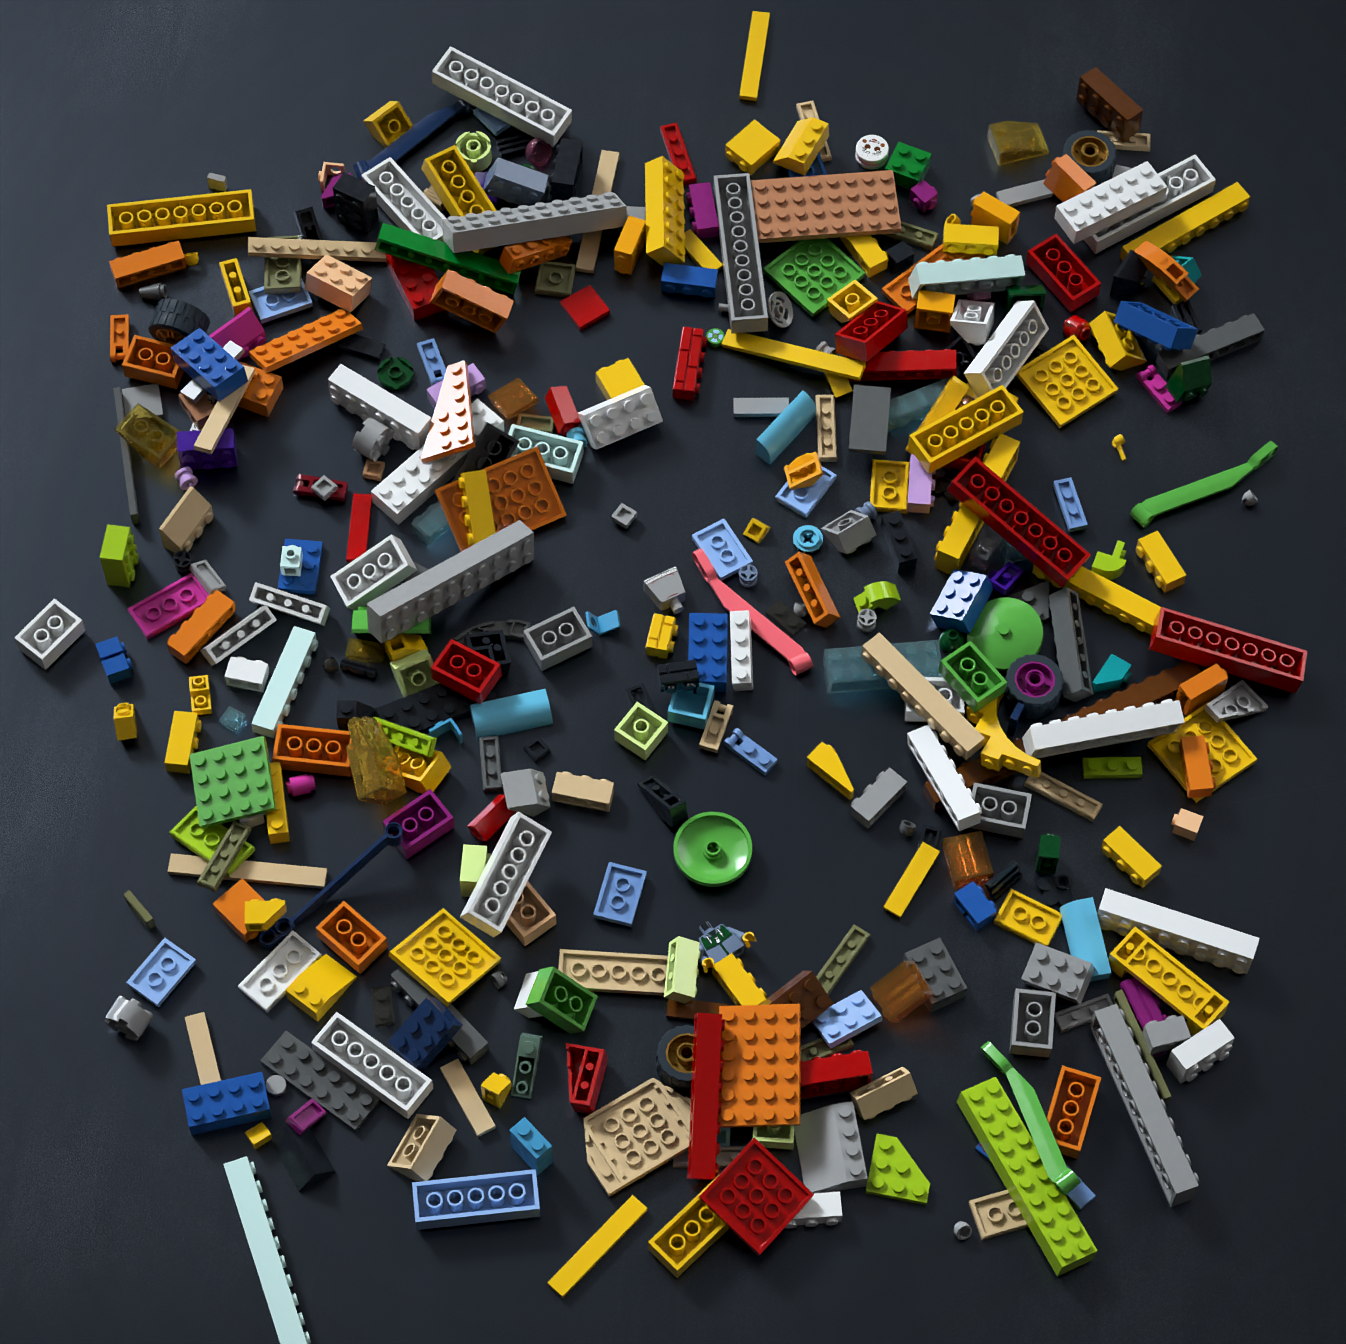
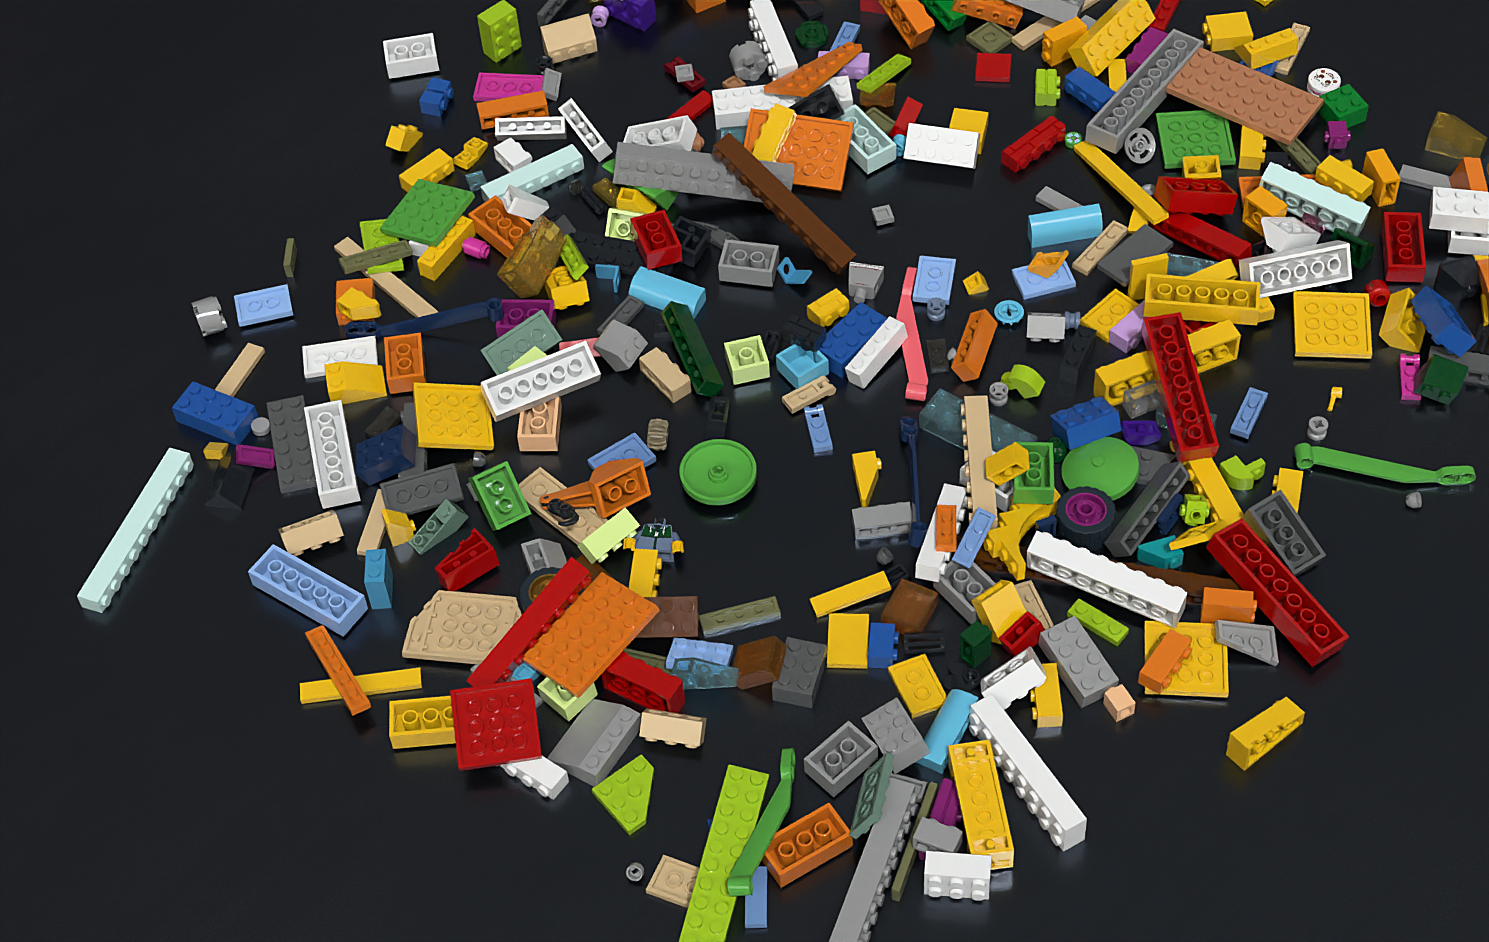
camera: 45 degrees right, 10 degrees down
blue plate [277,539,323,595] -> none
light aqua brick [280,545,303,576] -> none
none -> orange plate [305,625,371,716]
none -> dark grey tile [380,463,464,515]
none -> sand green plate [481,310,563,376]
none -> white slope [501,184,549,222]
none -> light grey slope [521,538,567,575]
none -> orange slope [540,458,651,527]
none -> dark tan gear [647,418,669,451]
none -> dark green brick [661,301,724,397]
none -> clear light blue slope [671,657,740,689]
none -> reddish brown brick [712,132,856,275]
none -> yellow tile [827,613,869,669]
none -> sand green plate [849,753,894,839]
none -> lime tile [857,54,911,93]
none -> dark blue piece [899,417,928,548]
none -> orange tile [936,505,956,552]
none -> medium blue tile [951,507,996,569]
none -> yellow brick [971,580,1026,644]
none -> white slope [980,646,1047,710]
none -> yellow brick [985,442,1030,486]
none -> red brick [999,611,1045,657]
none -> lime brick [1035,69,1060,106]
none -> light grey brick [1038,616,1119,708]
none -> yellow tile [1127,253,1169,301]
none -> dark blue tile [1157,493,1184,535]
none -> yellow tile [1169,520,1227,550]
none -> lime brick [1179,494,1209,526]
none -> yellow wedge [1226,697,1305,771]
none -> dark grey brick [1243,490,1326,577]
none -> light grey wheel [1307,416,1328,441]

